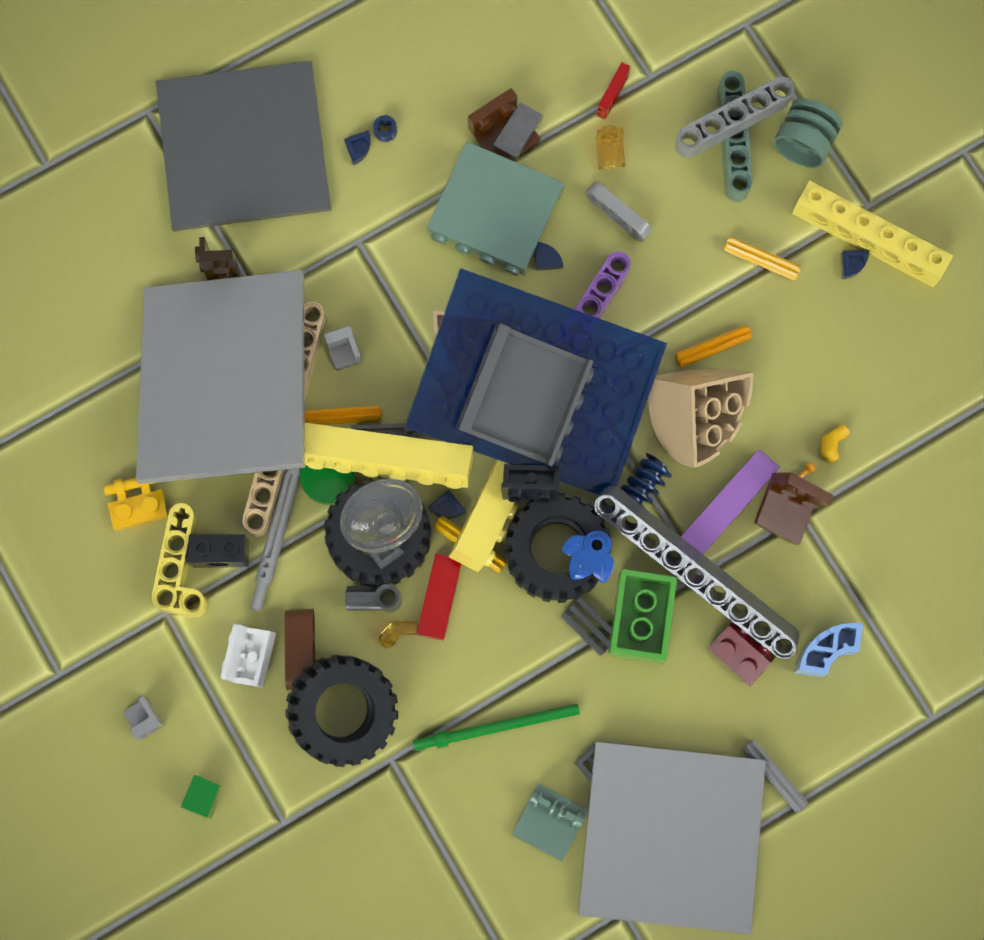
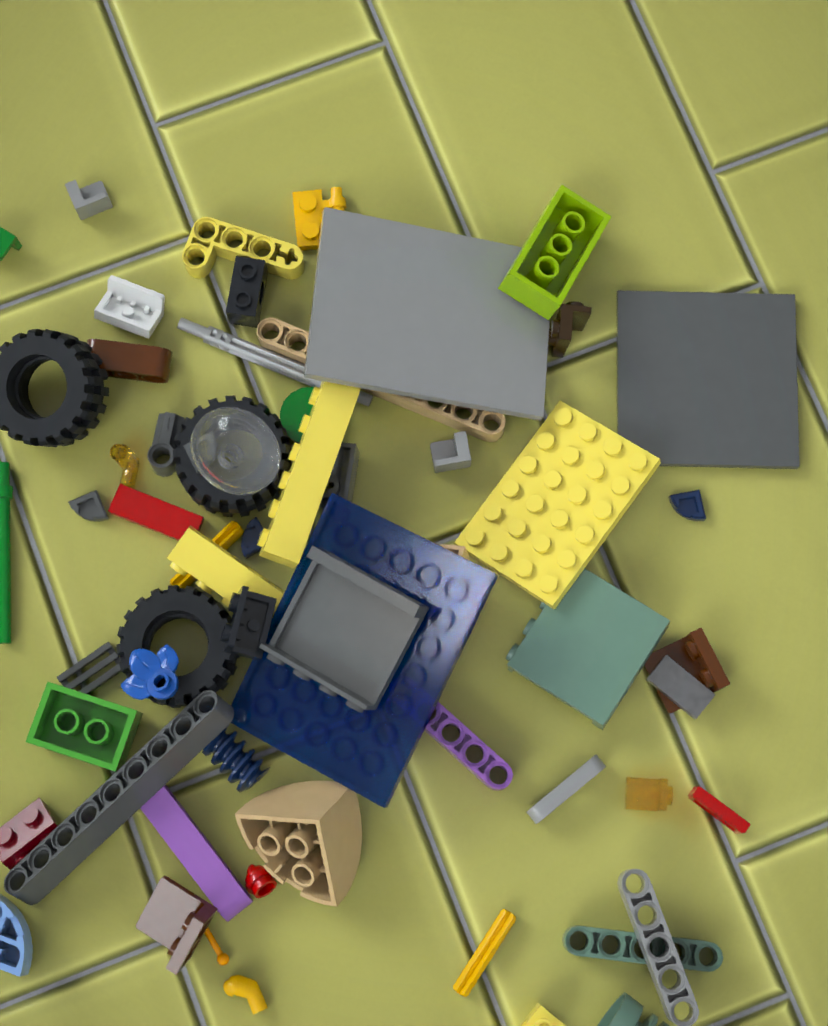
camera: 100 degrees right, 0 degrees up
light orange axle [305,405,382,425] -> none
dark blue bush [373,115,397,142] -> none
dark blue tile [535,242,563,270] -> none
light orange axle [675,325,752,367] -> none
none -> dark grey tile [68,490,109,522]
none -> red plate [245,864,277,898]
none -> light yellow plate [454,400,661,610]
none -> lime brick [498,185,612,320]

